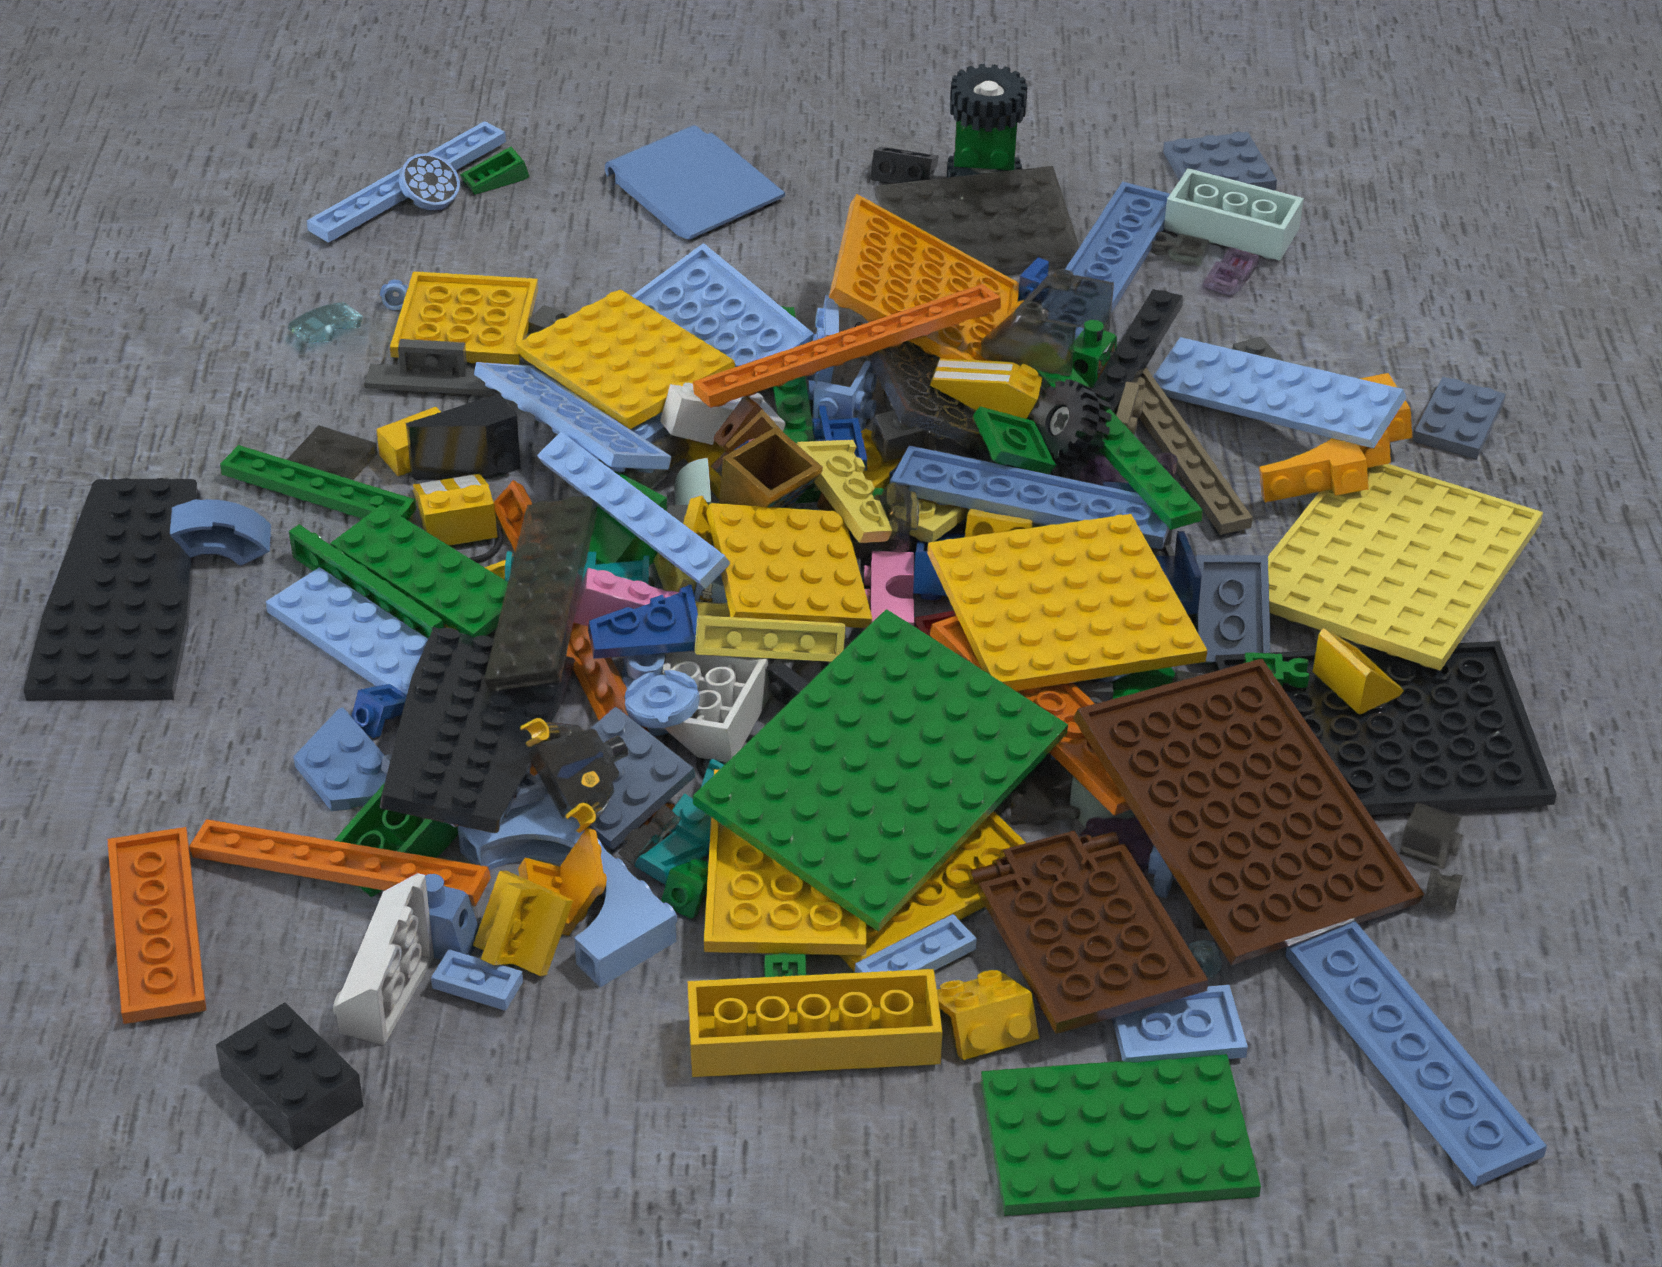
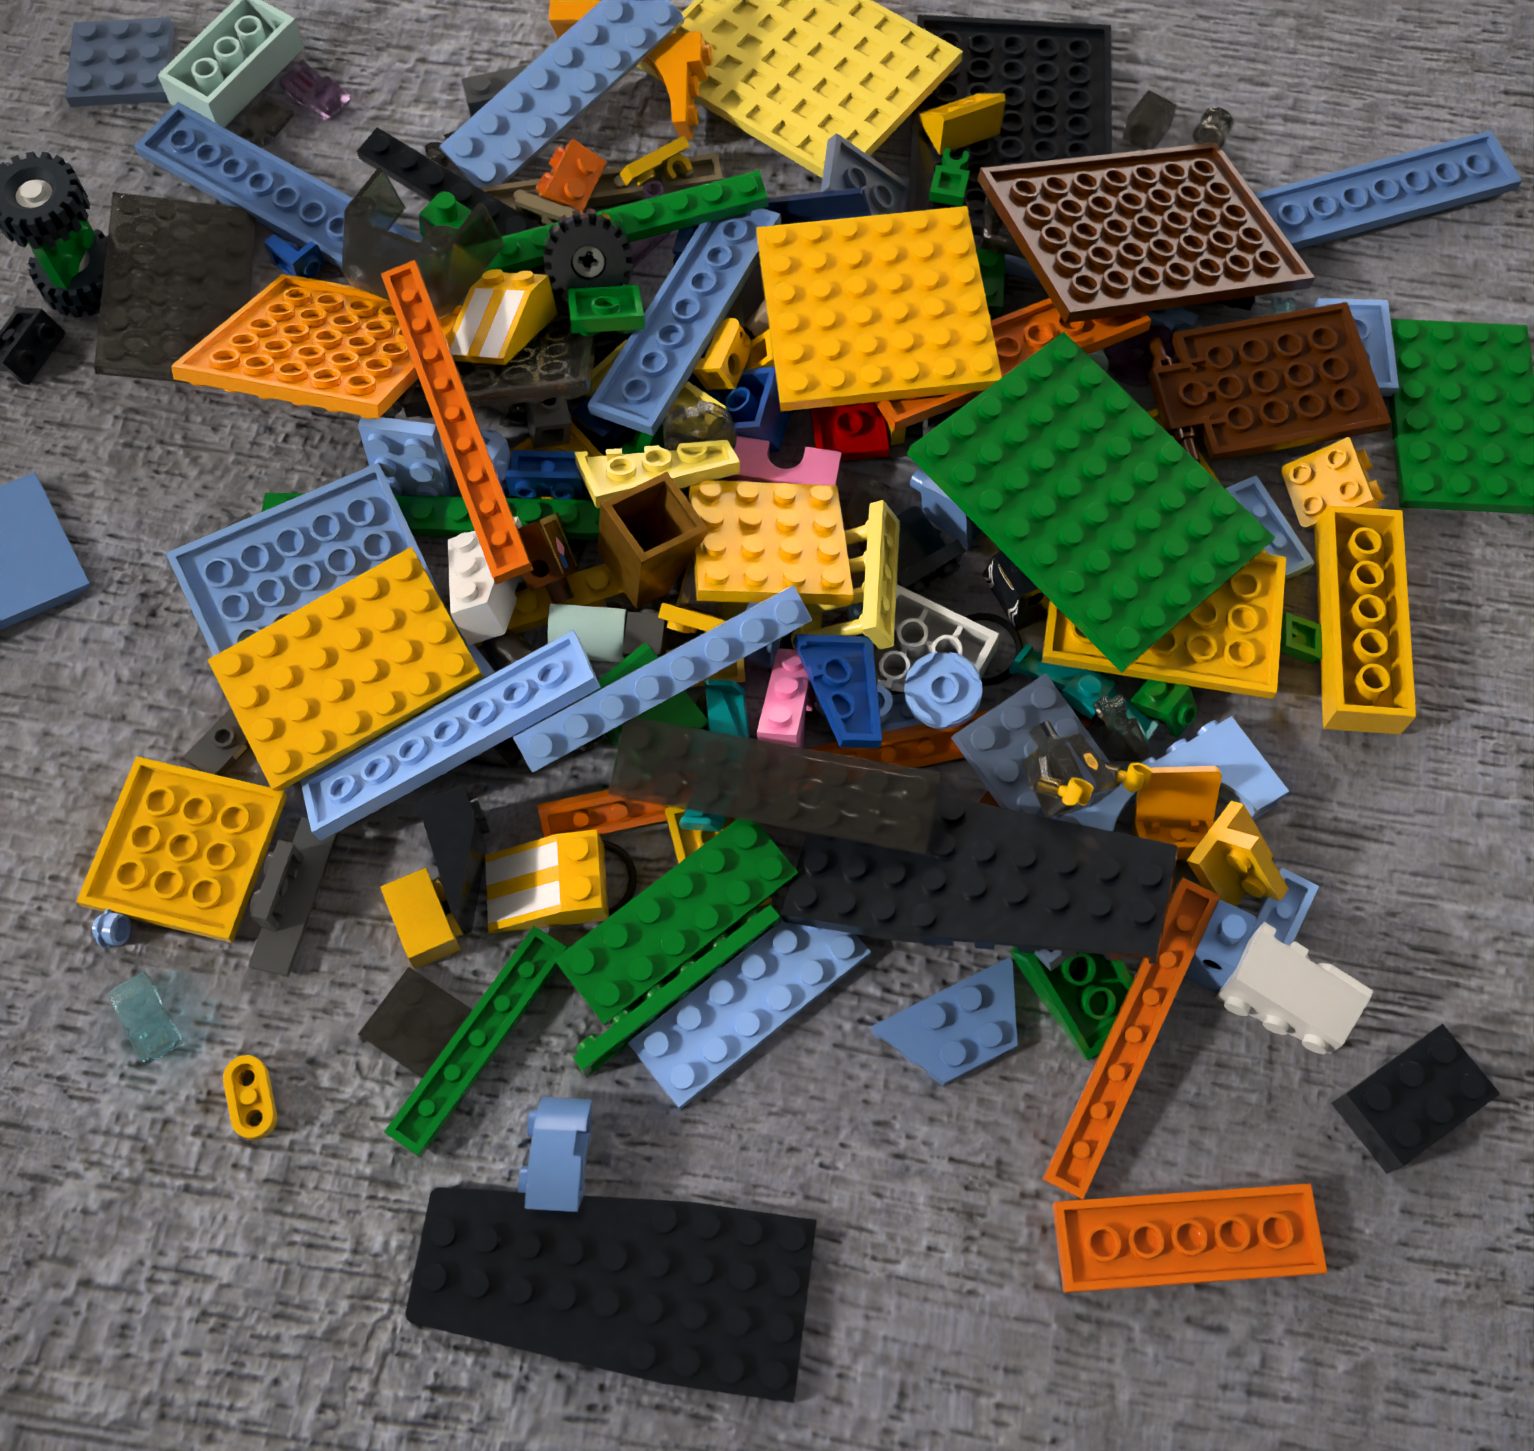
camera: 80 degrees left, 25 degrees up
blue bracket [351,684,407,738] -> none
none -> yellow plate [223,1055,277,1141]
none -> orange bracket [536,138,607,212]
none -> yellow plate [620,135,692,186]

